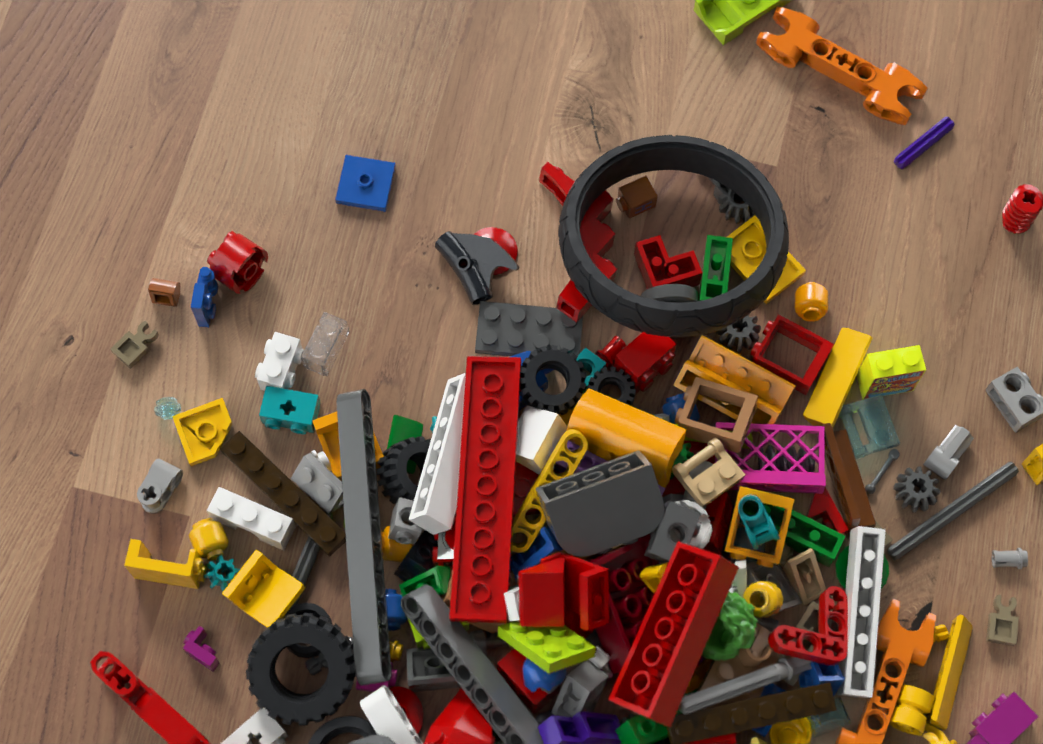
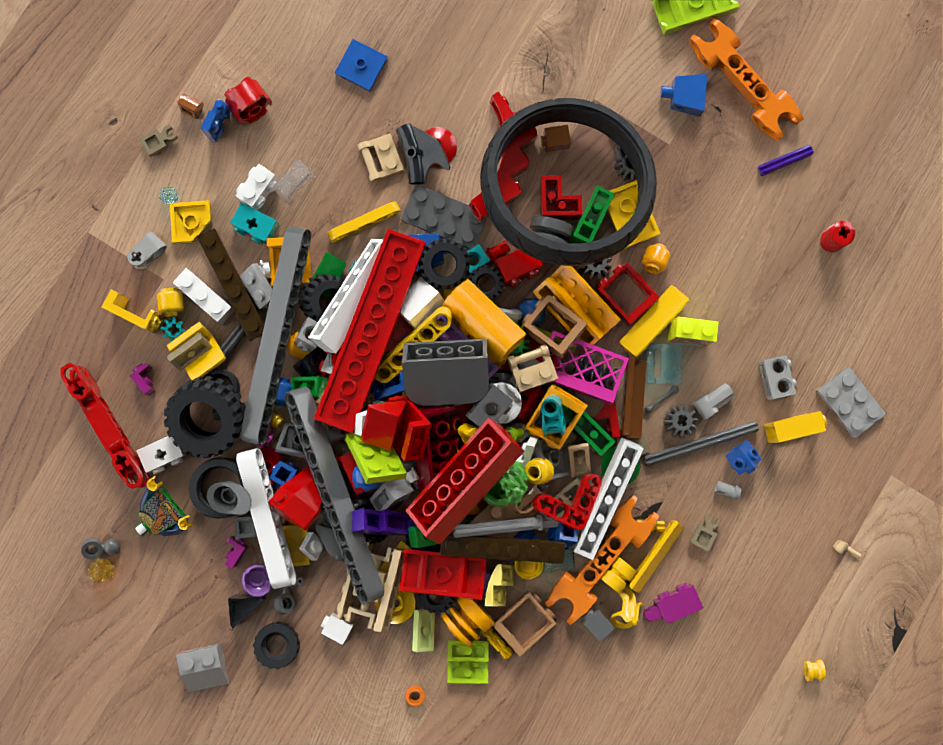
camera: 10 degrees right, 15 degrees up
none -> dark tan plate [167,332,212,371]
none -> blue brick [269,461,299,489]
none -> yellow beam [327,201,401,243]
none -> tan plate [357,133,404,182]
none -> blue torso [660,74,707,117]
none -> blue brick [725,440,762,475]

